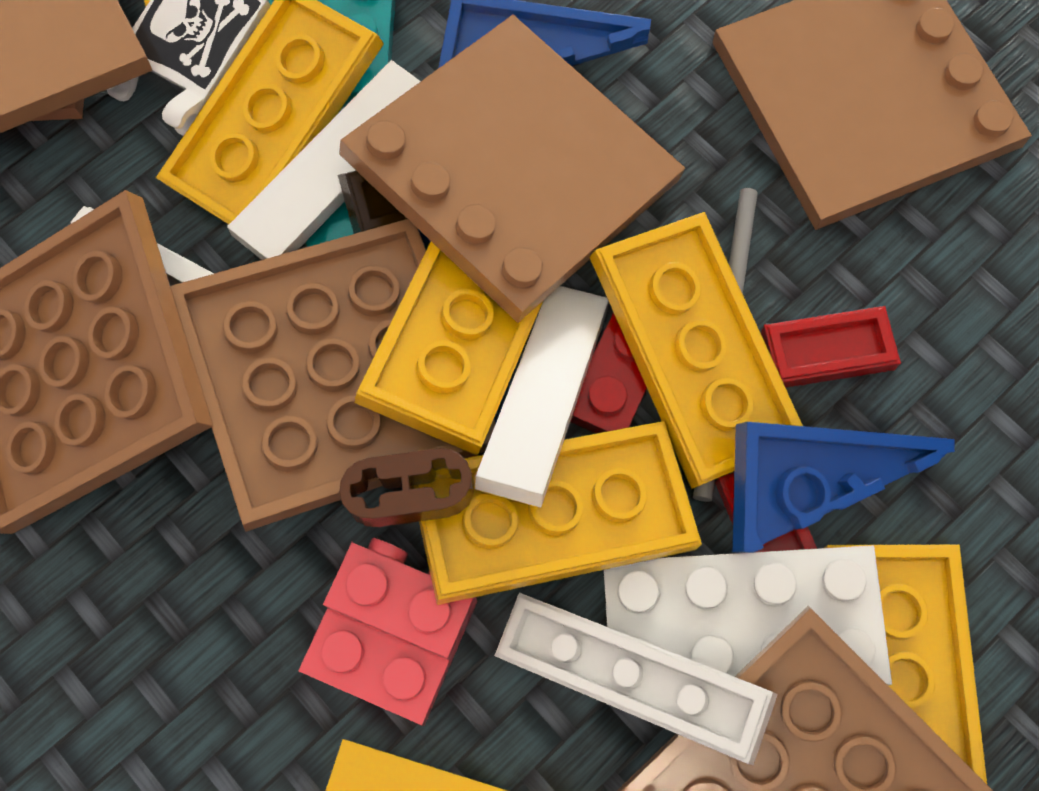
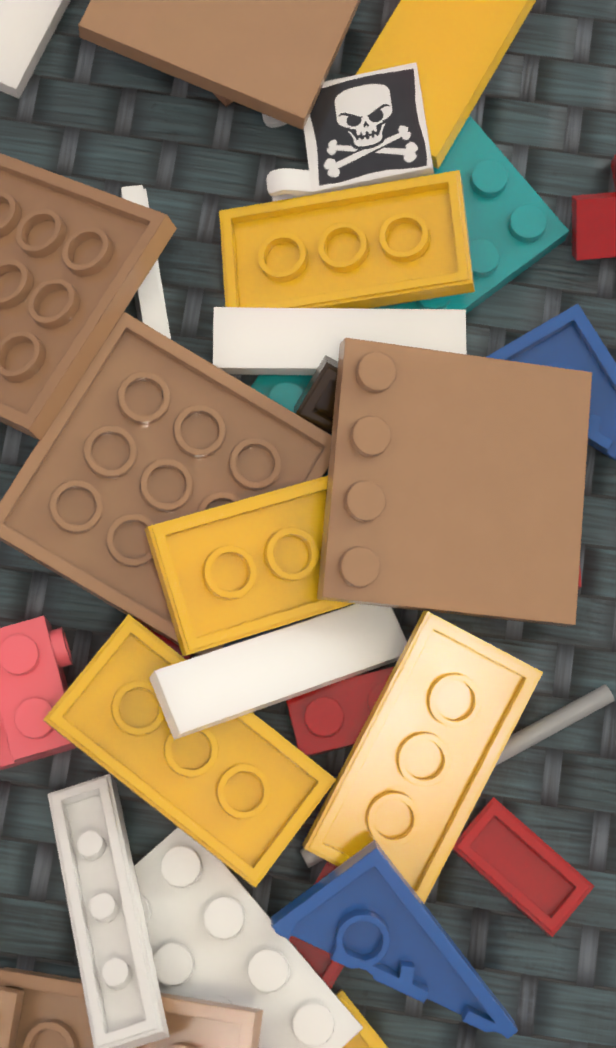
camera: 45 degrees right, 5 degrees up
reddish brown beam [339,448,475,527] -> none

